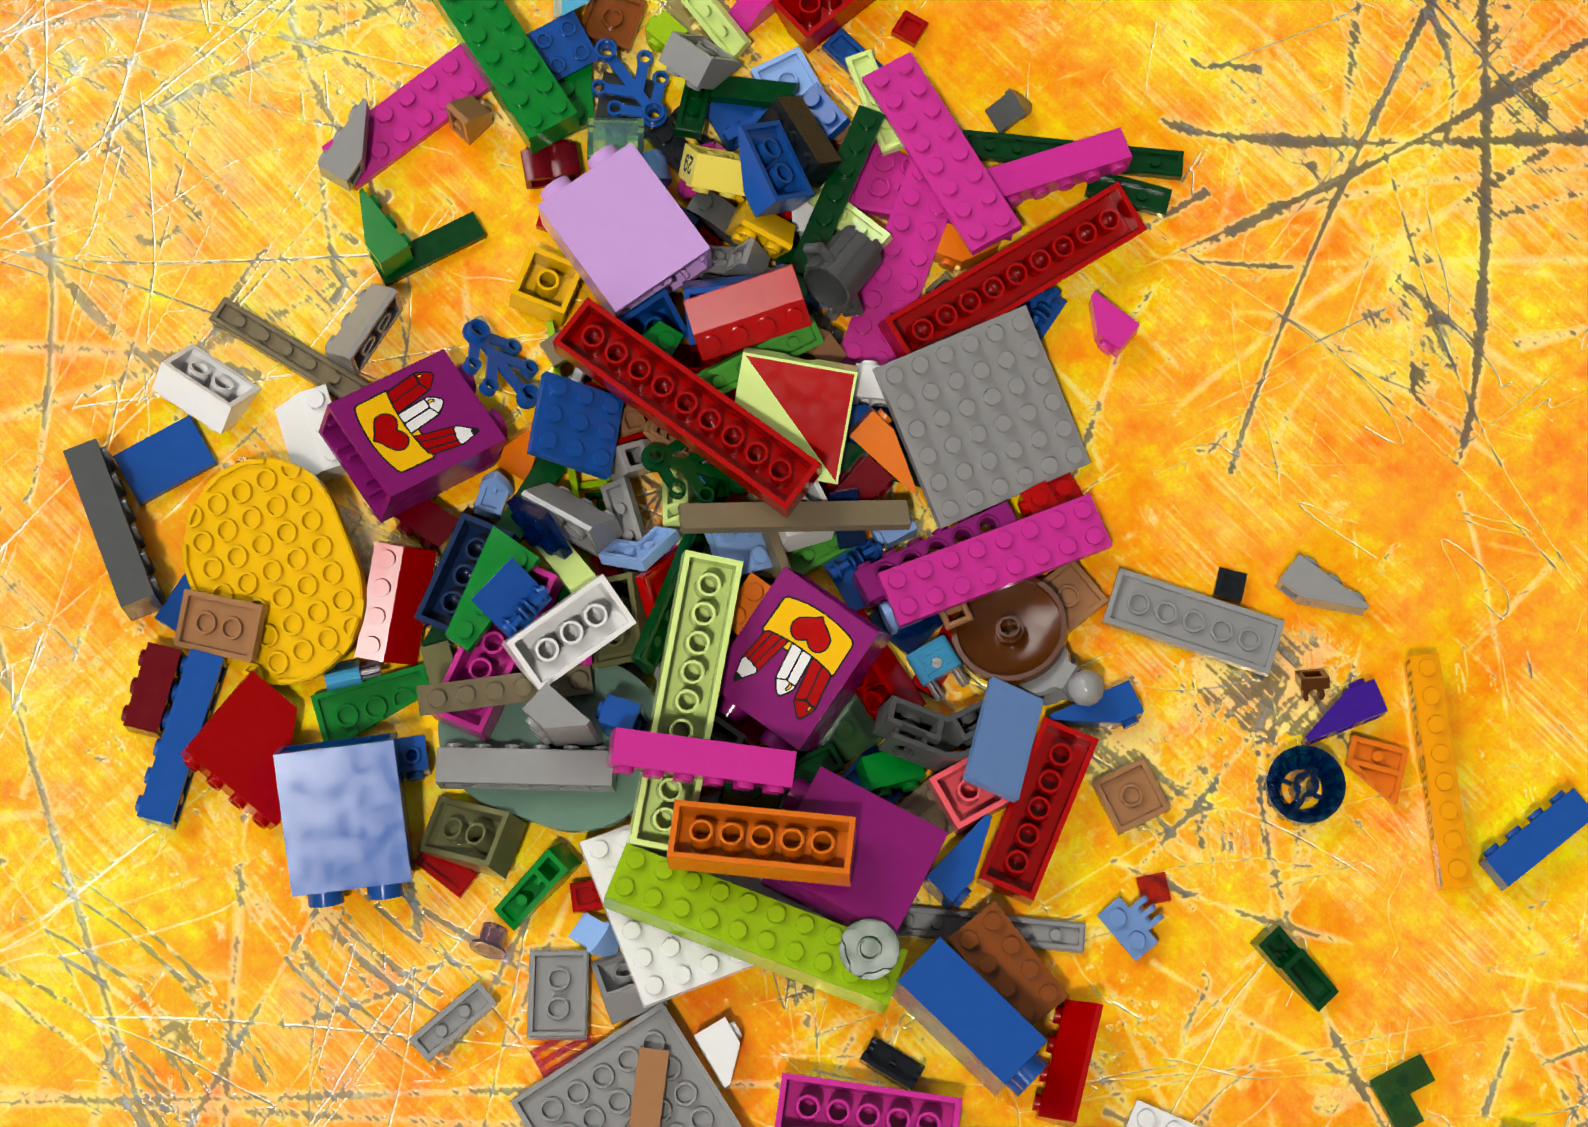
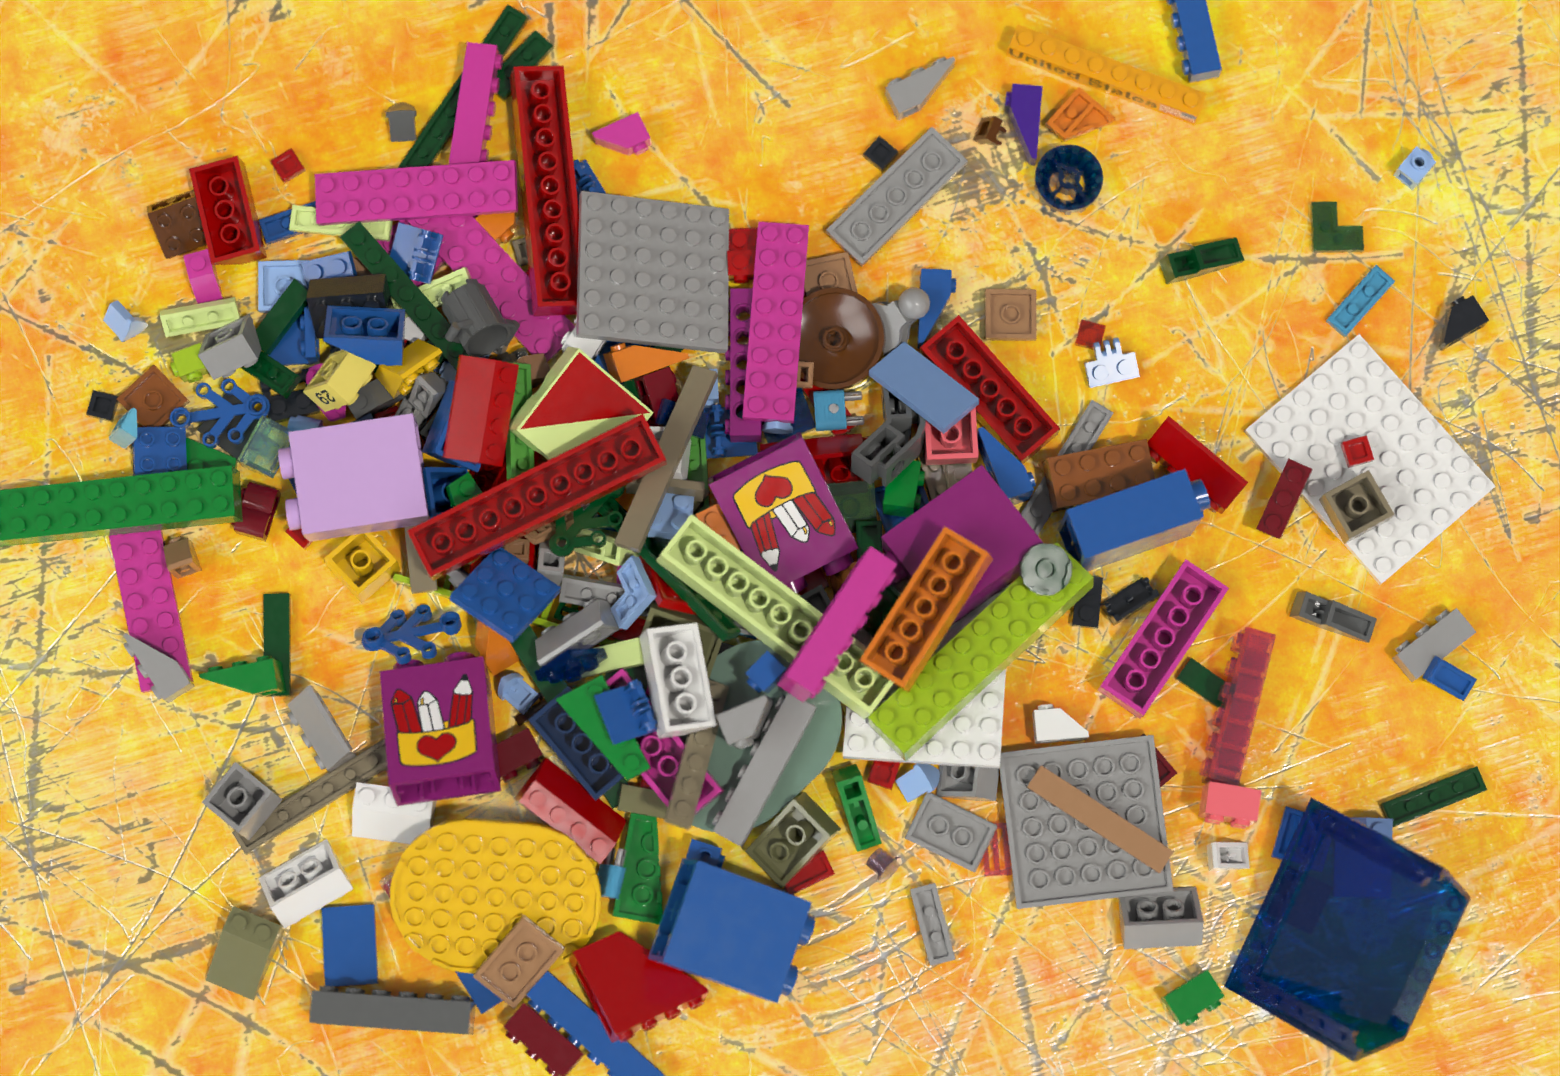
camera: 60 degrees left, 5 degrees up
none -> light grey brick [202,762,283,840]
none -> olive slope [205,906,285,1001]
none -> hinge [390,222,444,284]
none -> black plate [1072,576,1103,629]

